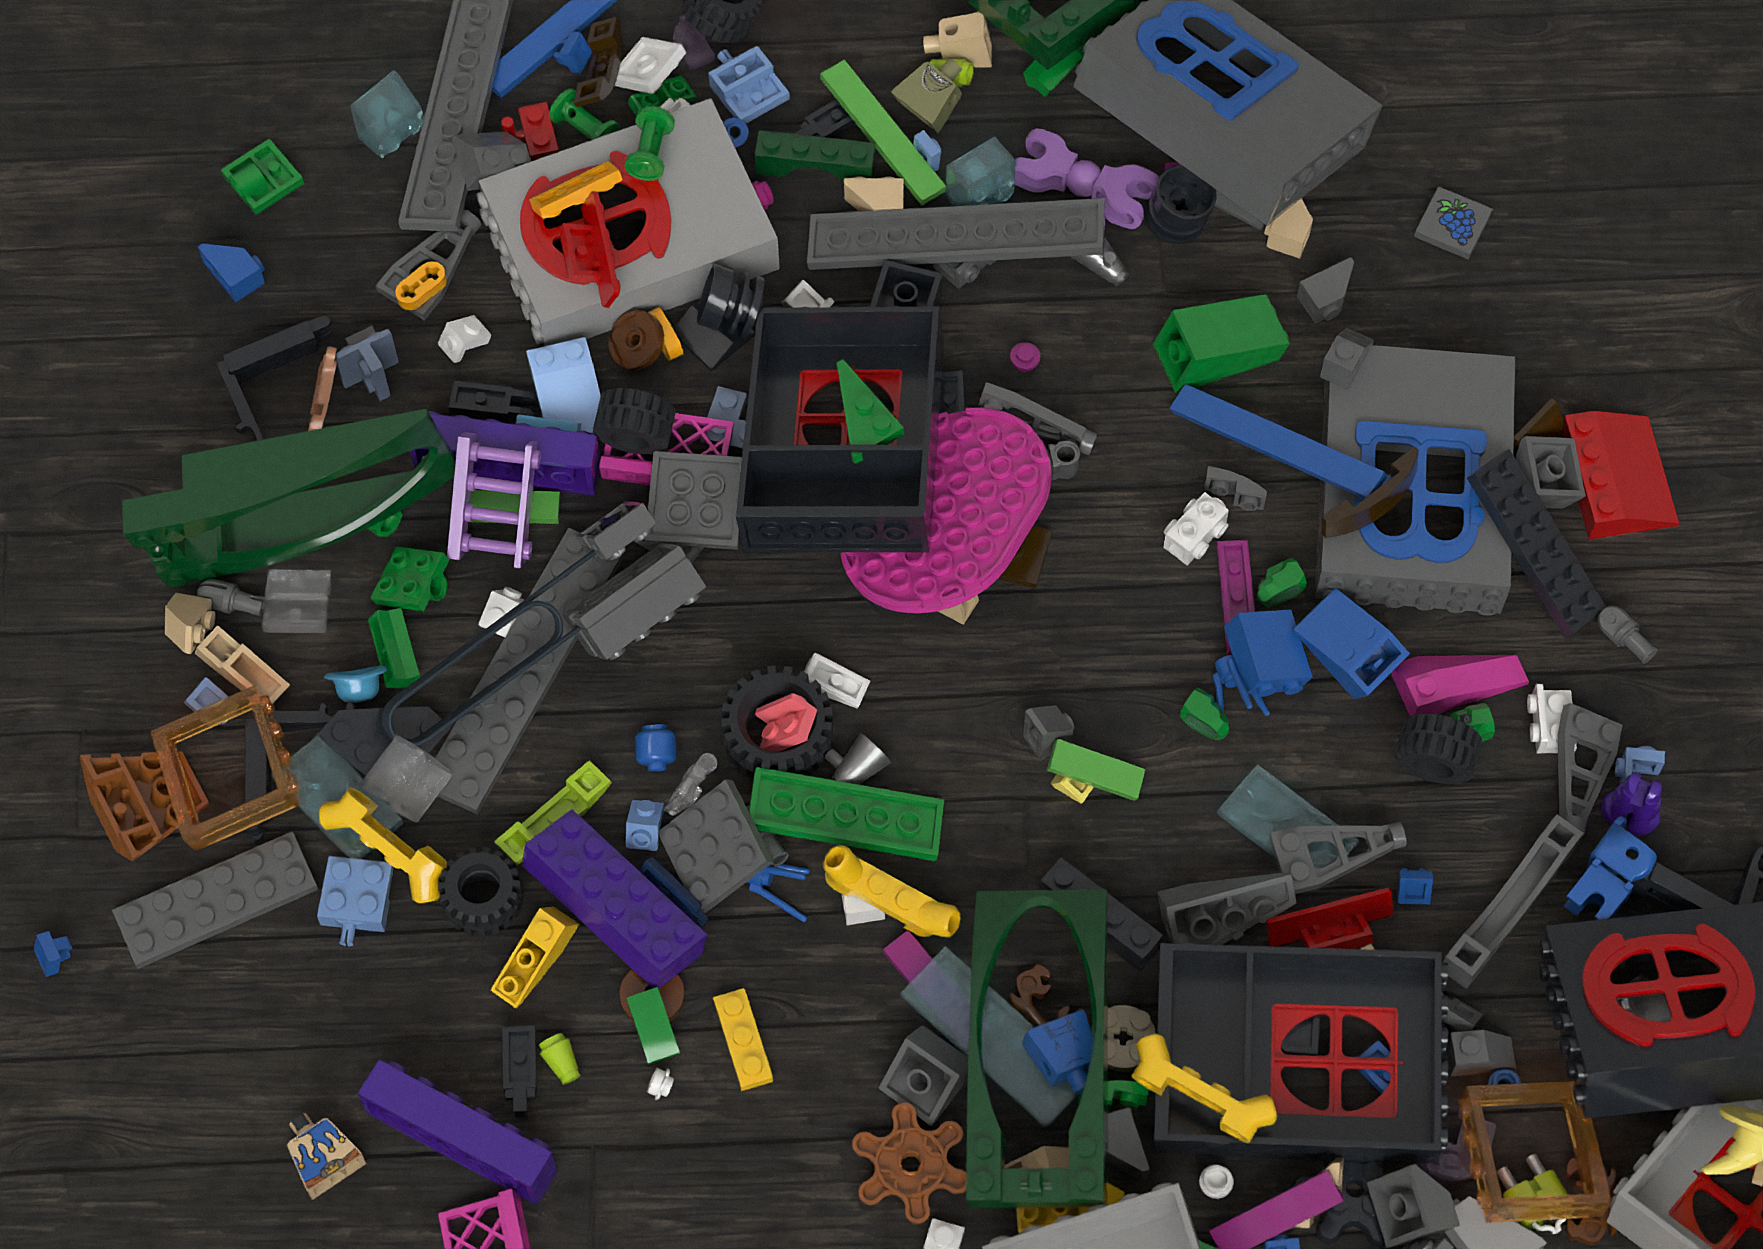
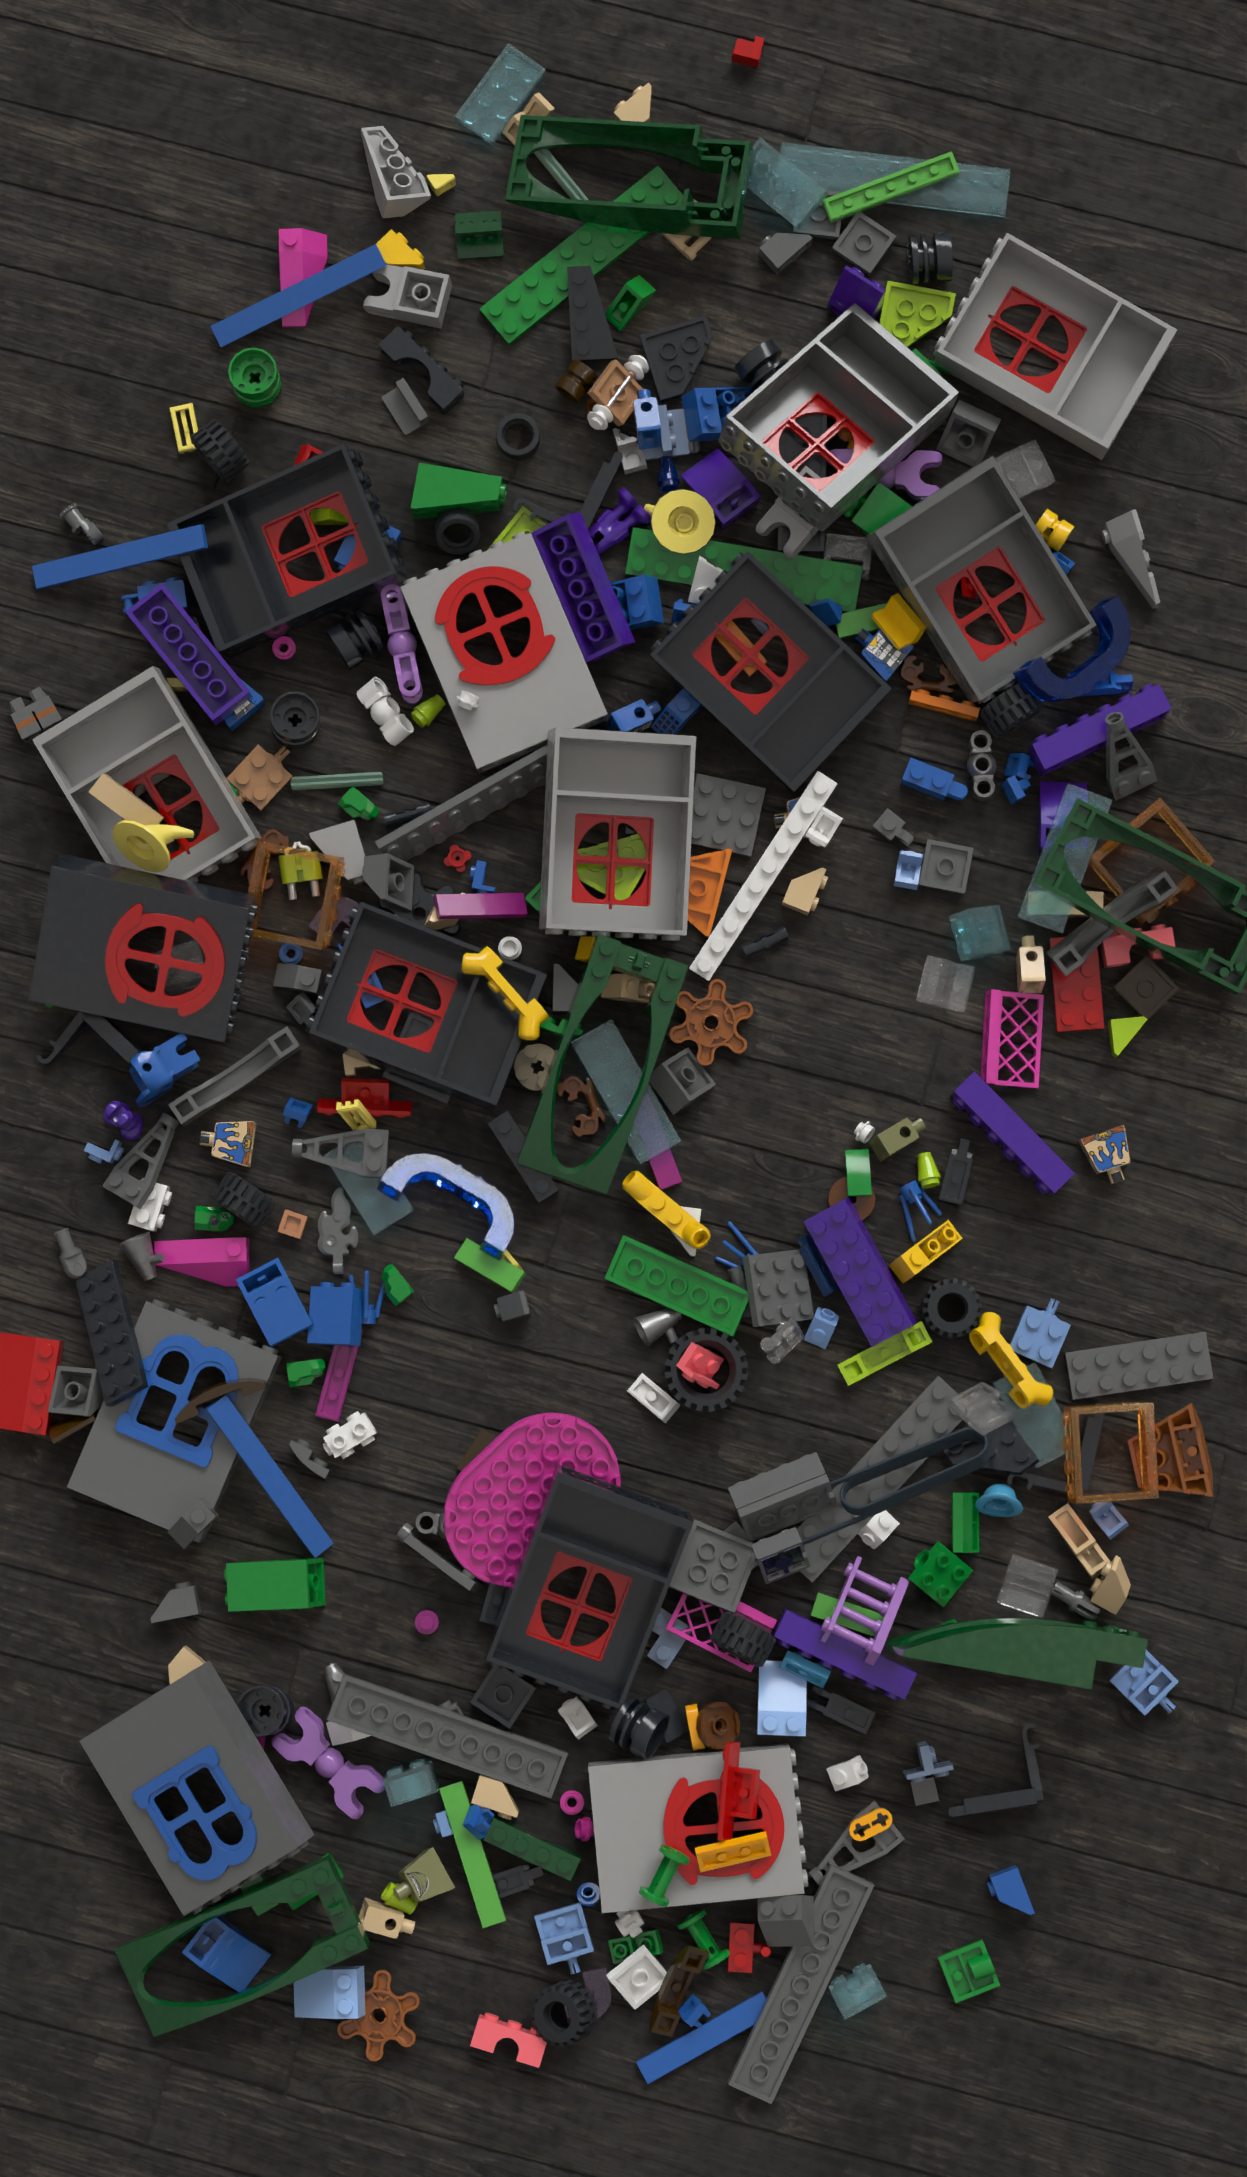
camera: 160 degrees left, 20 degrees up
nougat tile [308,346,337,431] -> none
blue head [635,724,677,772] -> none
yellow plate [713,988,773,1091] -> none
green wing [837,359,905,464] -> none
blue torso [1022,1010,1092,1095] -> none
dark grey wedge [1157,872,1296,945] -> none
dark grey tile [1414,186,1493,260] -> none
none -> flat silver piece [120,1232,166,1281]
none -> torso [200,1121,256,1168]
none -> nougat plate [278,1209,308,1239]
none -> dark grey piece [318,1187,358,1274]
none -> light yellow tile [336,1099,376,1131]
none -> clear blue arch [377,1154,514,1261]
none -> blue tile [463,1804,494,1839]
none -> dark pink plate [560,1790,584,1815]
none -> olive torso [868,1117,926,1162]
none -> blue plant [898,1180,942,1242]
none -> medium blue plate [1109,1650,1179,1715]

